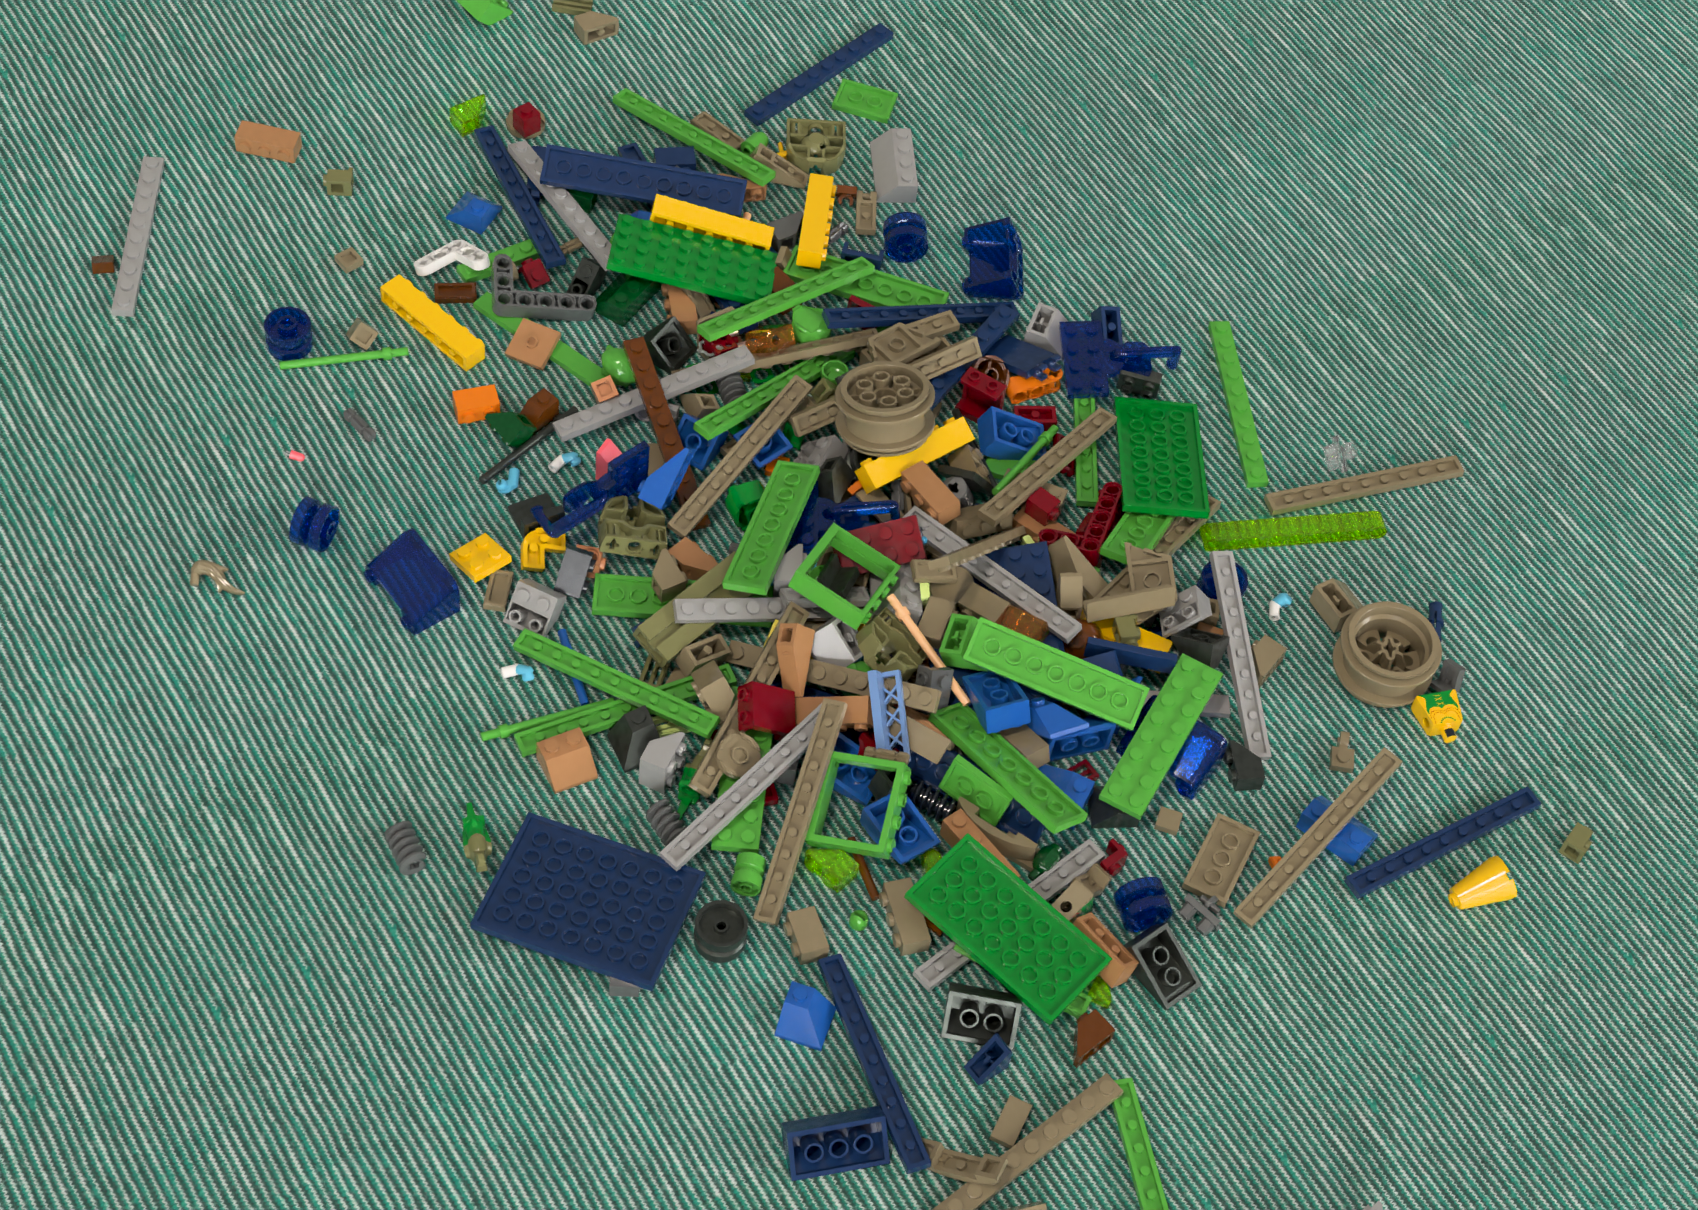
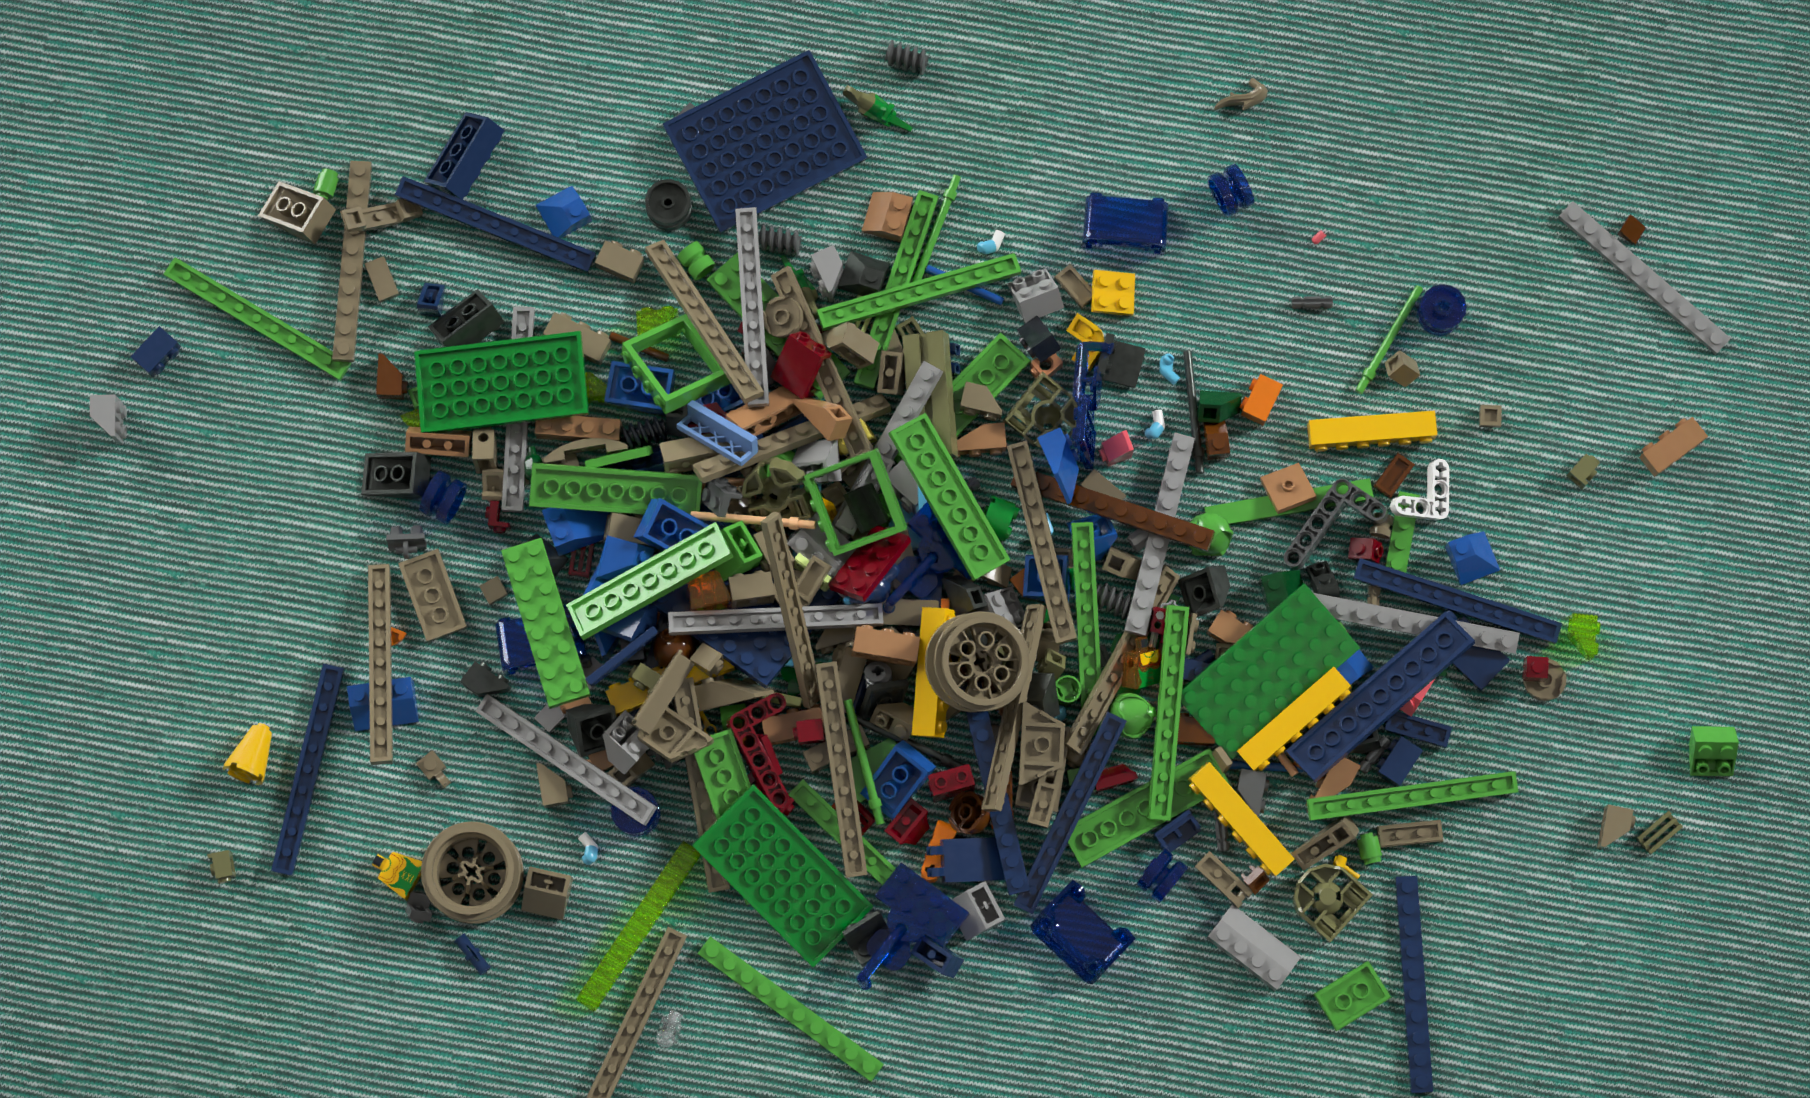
camera: 140 degrees right, 25 degrees up
nougat brick [590,375,619,404] -> none
bright green hinge [849,909,869,931] -> none
dark tan axle [864,746,910,765] -> none

